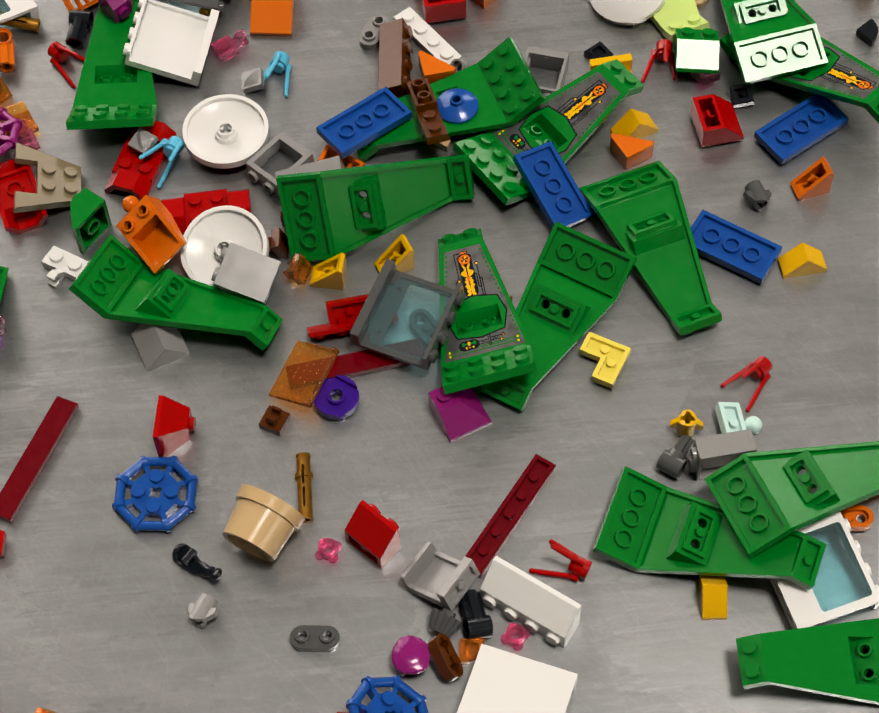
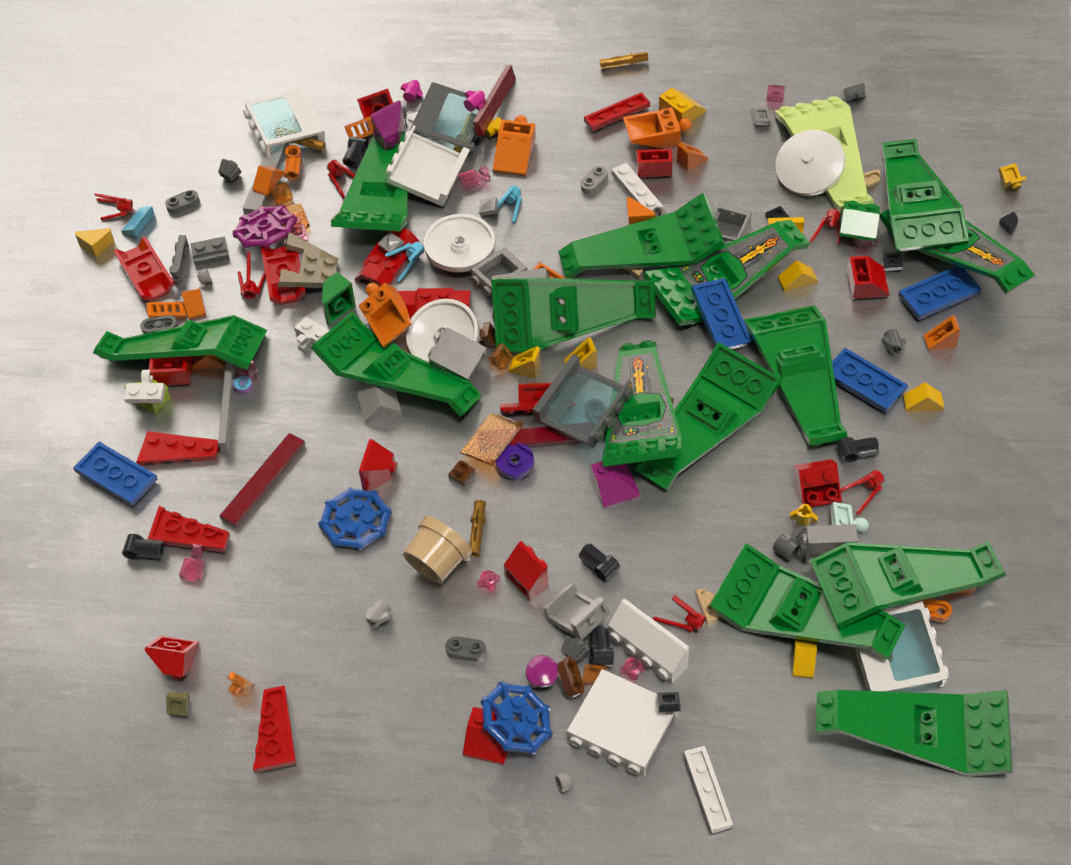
camera: 10 degrees right, 5 degrees down
black piece [172,543,222,580] -> none
blue plate [316,87,412,159] -> none
brick [378,18,413,98] -> none
reddish brown slope [406,78,449,145] -> none
blue dish [437,88,478,124] -> none
dark red tile [466,454,556,579] -> none
light yellow plate [579,332,631,389] -> none
orange slope [610,133,654,170] -> none
none -> black piece [579,543,620,582]
none -> black tile [657,692,681,712]
none -> tan tile [695,589,720,627]
none -> red slope [793,459,842,507]
none -> black piece [837,437,879,463]

